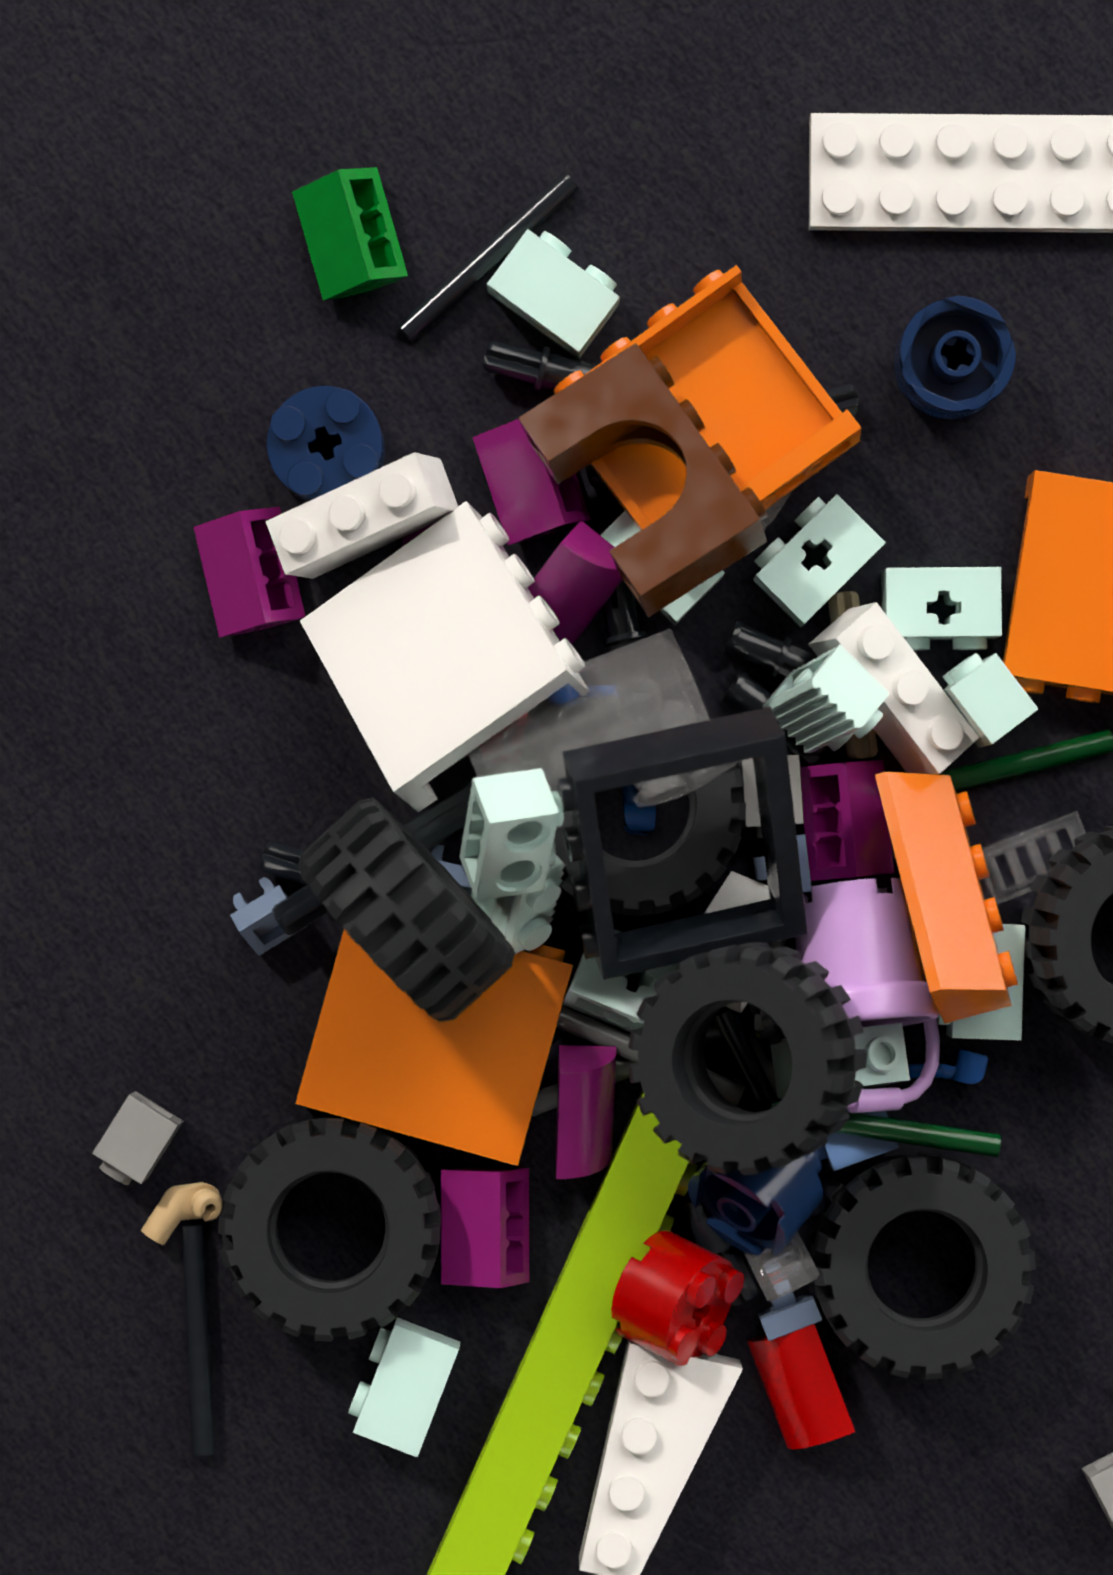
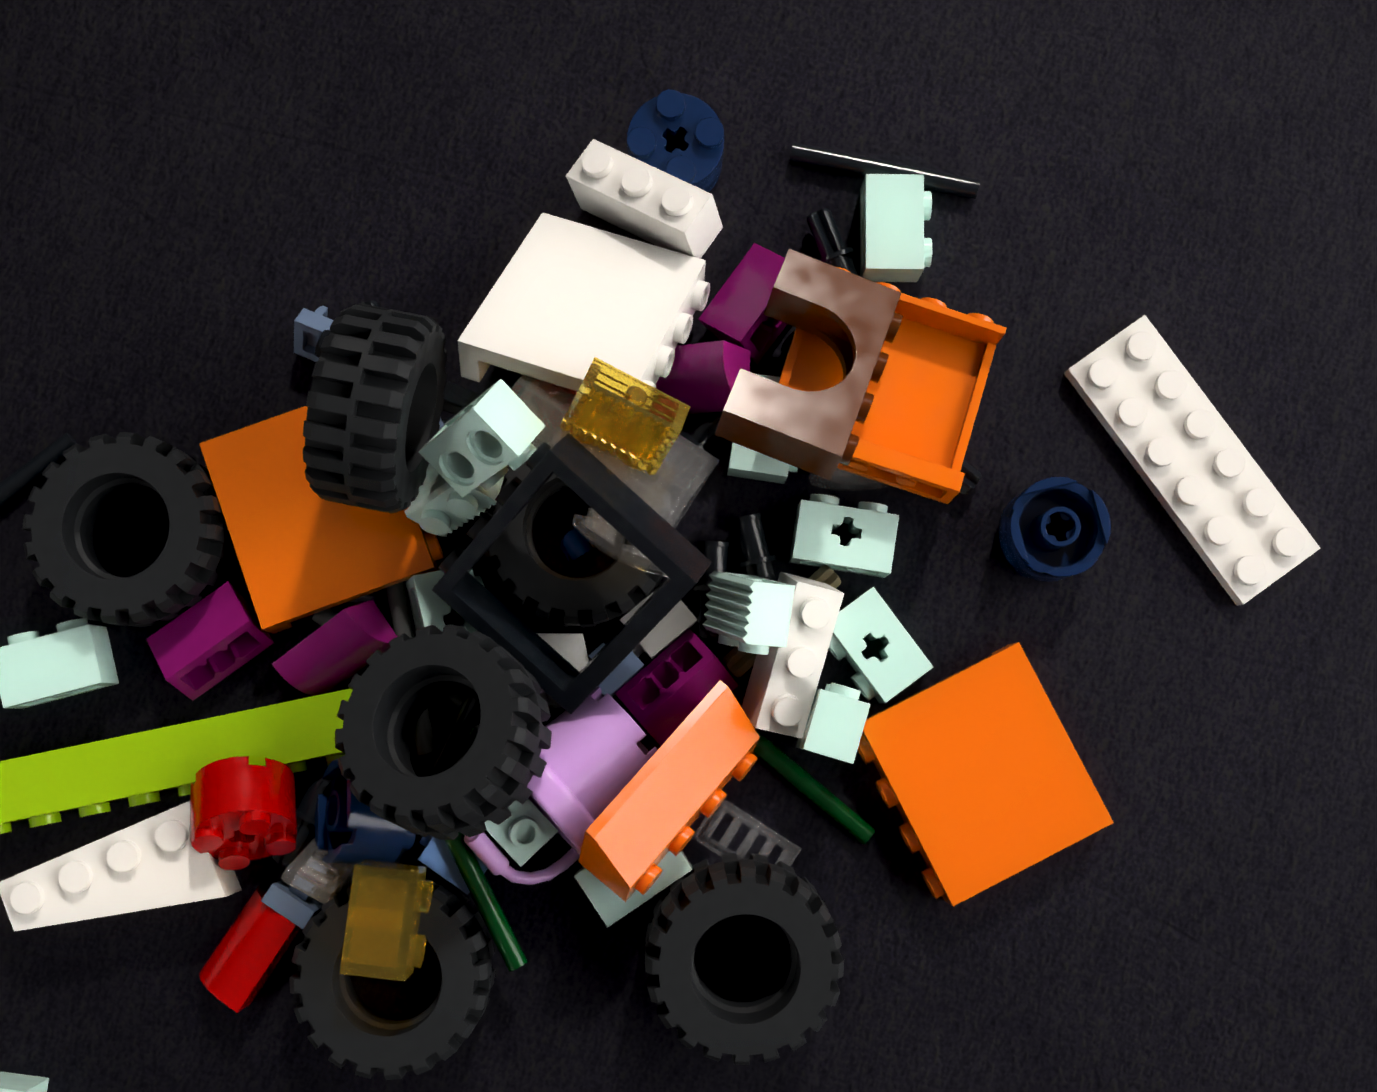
camera: 50 degrees right, 5 degrees down
light grey brick [92,1091,184,1185] -> none
tan arm [141,1182,223,1245] -> none
magenta brick [193,506,306,638] -> none
green brick [292,167,408,301] -> none
blue hand [908,1049,988,1084] -> none
none -> clear yellow brick [340,860,433,981]
none -> clear yellow brick [560,357,691,476]

